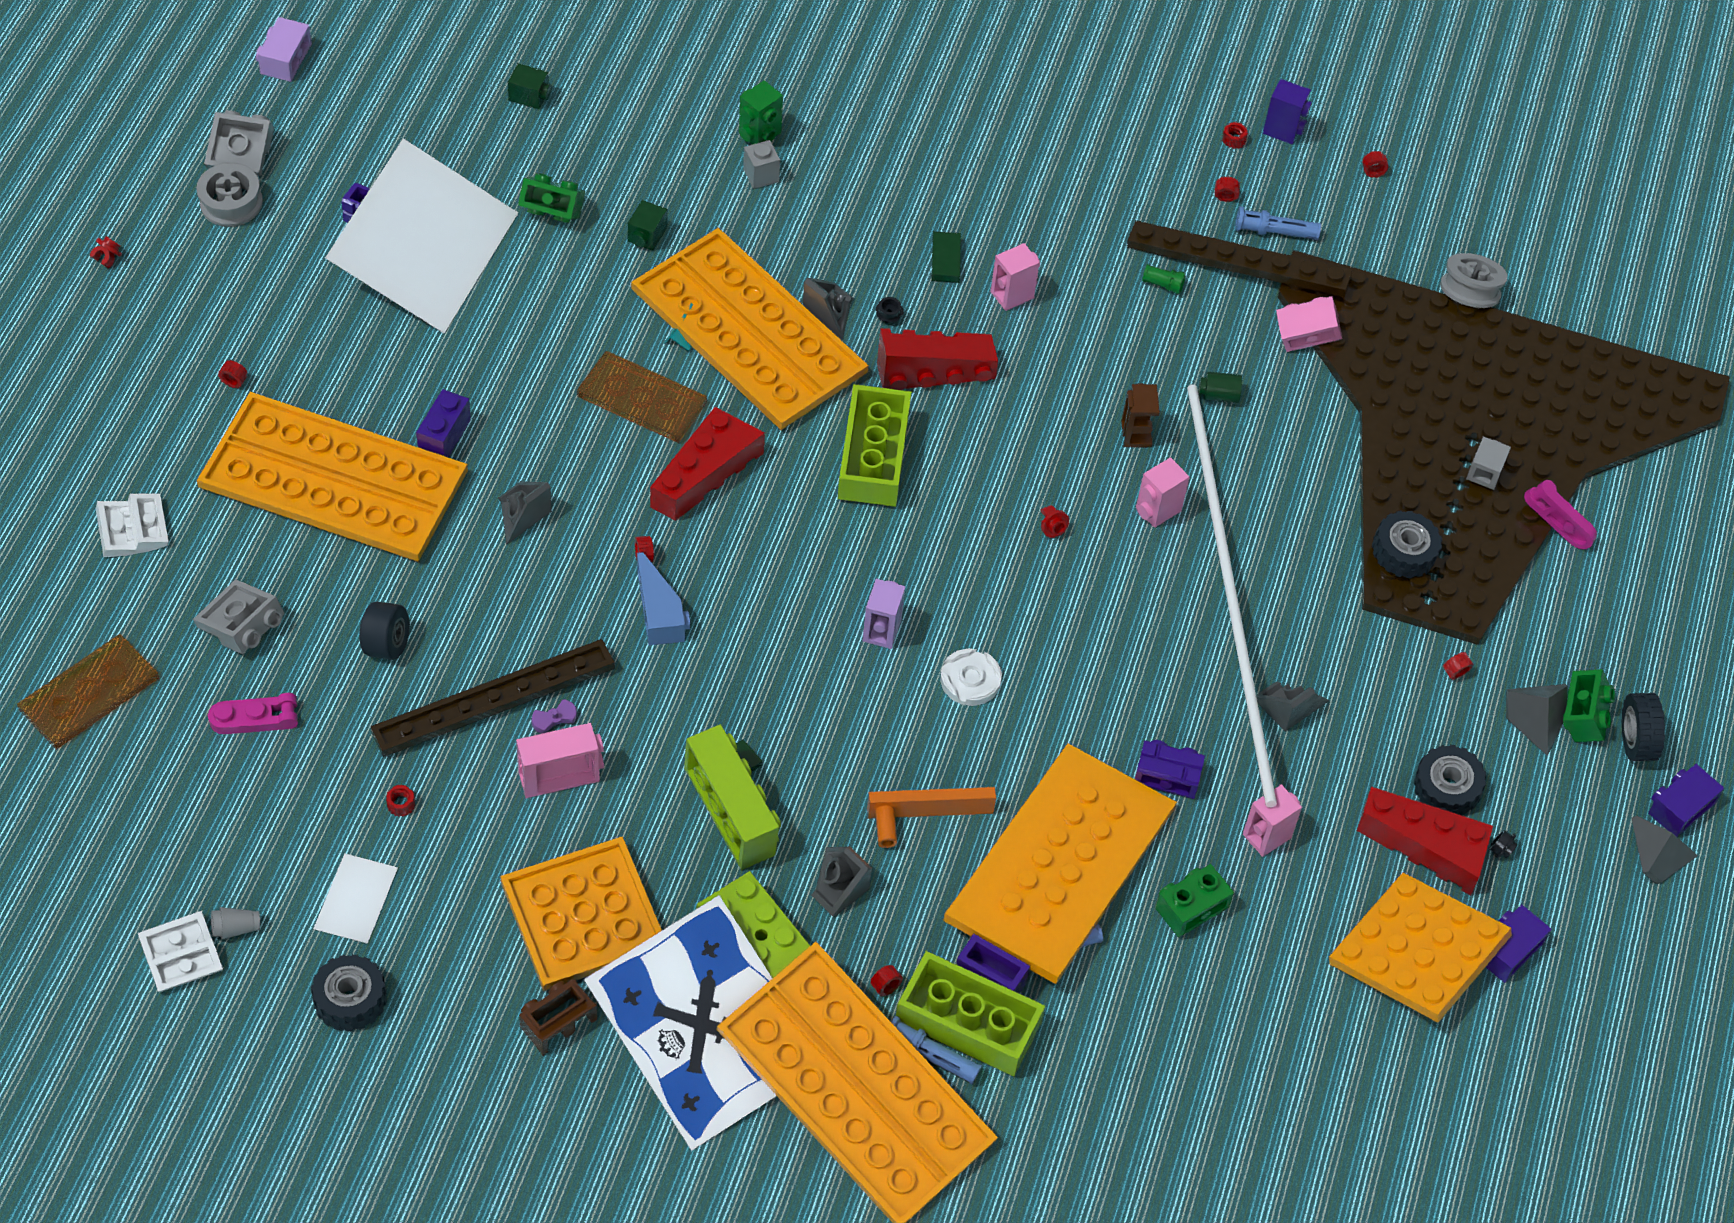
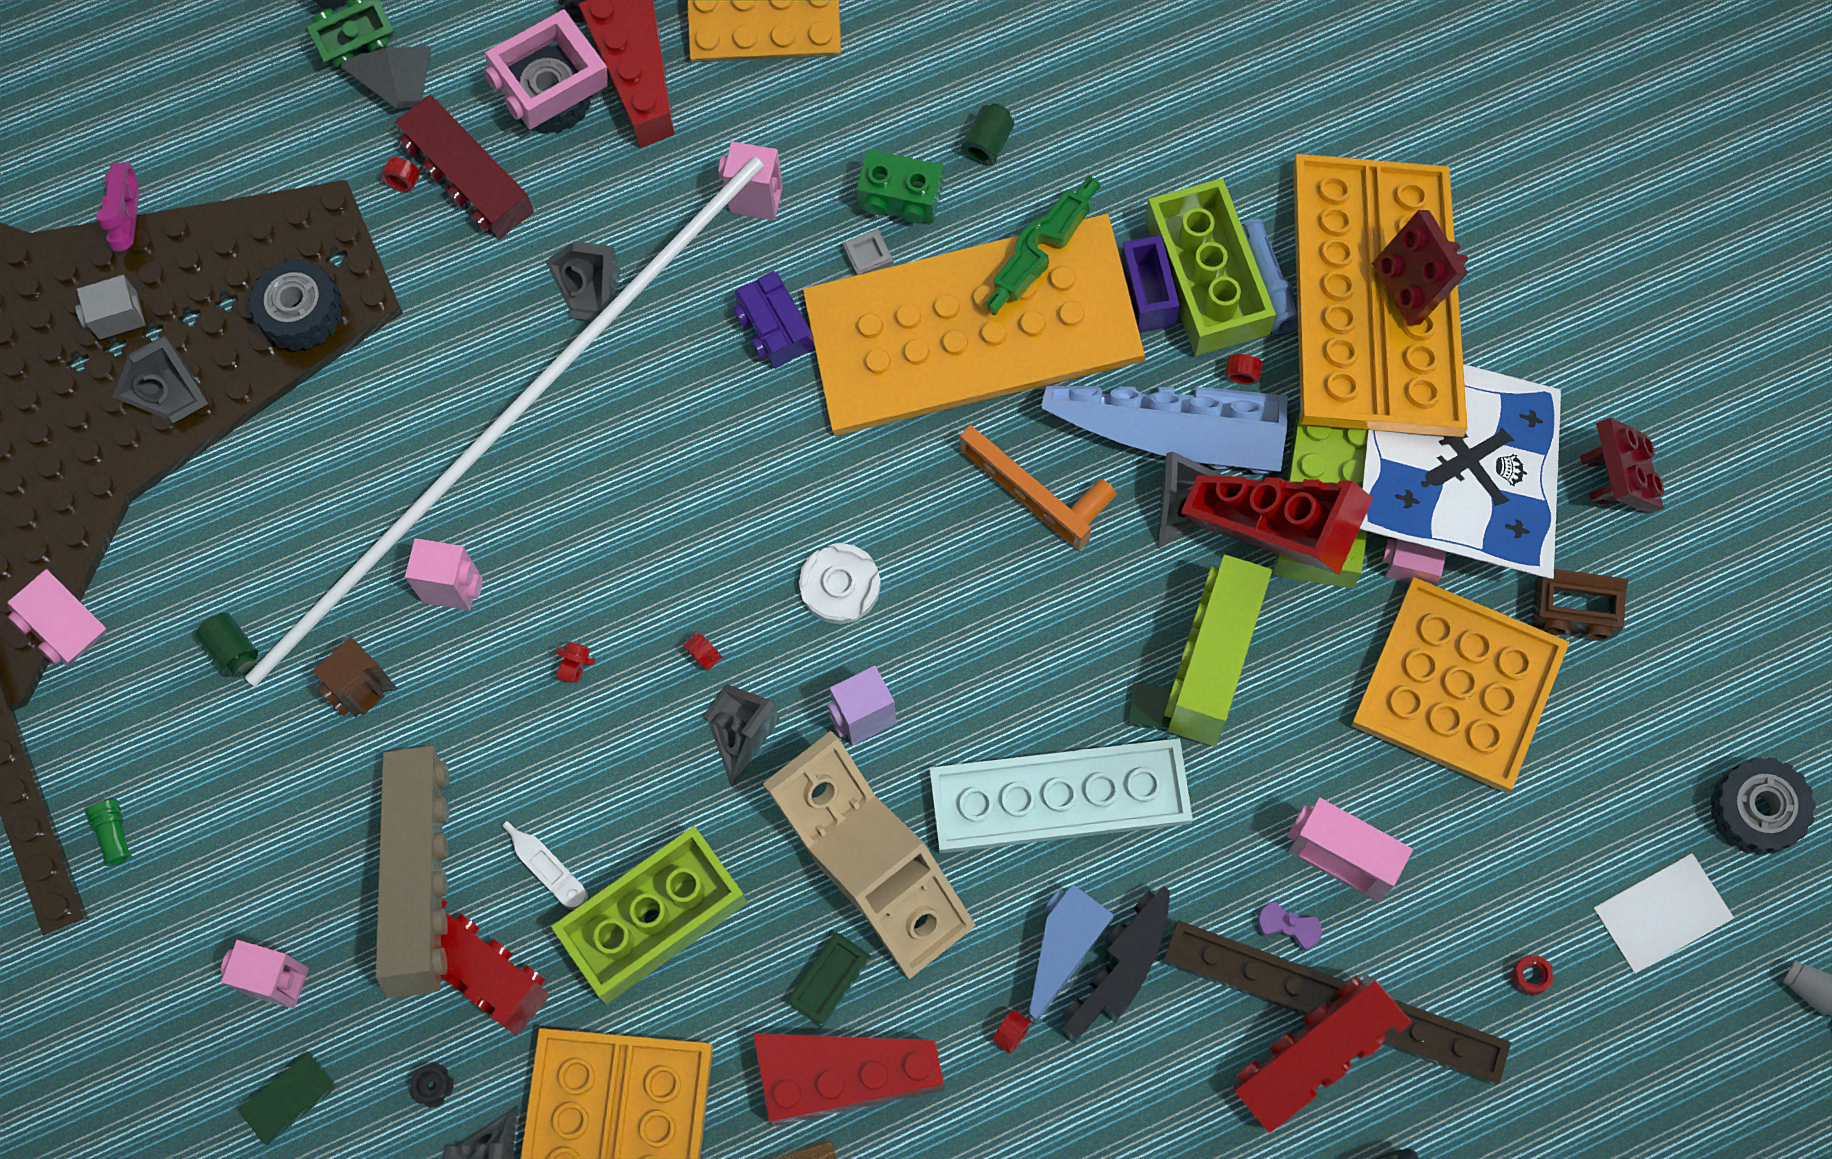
camera: 125 degrees left, 15 degrees up
none -> dark grey slope [112,335,208,423]
none -> dark tan brick [376,746,449,999]
none -> dark red brick [394,94,534,240]
none -> bright pink window [484,9,607,130]
none -> white piece [503,821,588,910]
none -> red axle [683,631,723,671]
none -> dark grey slope [703,684,779,787]
none -> tan bracket [763,731,976,979]
none -> dark green tile [786,931,871,1029]
none -> light grey tile [842,228,894,275]
none -> light aqua plate [930,738,1193,853]
none -> dark green brick [961,104,1015,166]
none -> green piece [982,176,1101,316]
none -> light blue wedge [1042,386,1288,474]
none -> black slope [1061,885,1170,1044]
none -> red wedge [1181,475,1373,575]
none -> red wedge [1233,975,1412,1133]
none -> dark red plate [1371,210,1468,326]
none -> dark red plate [1580,418,1664,514]

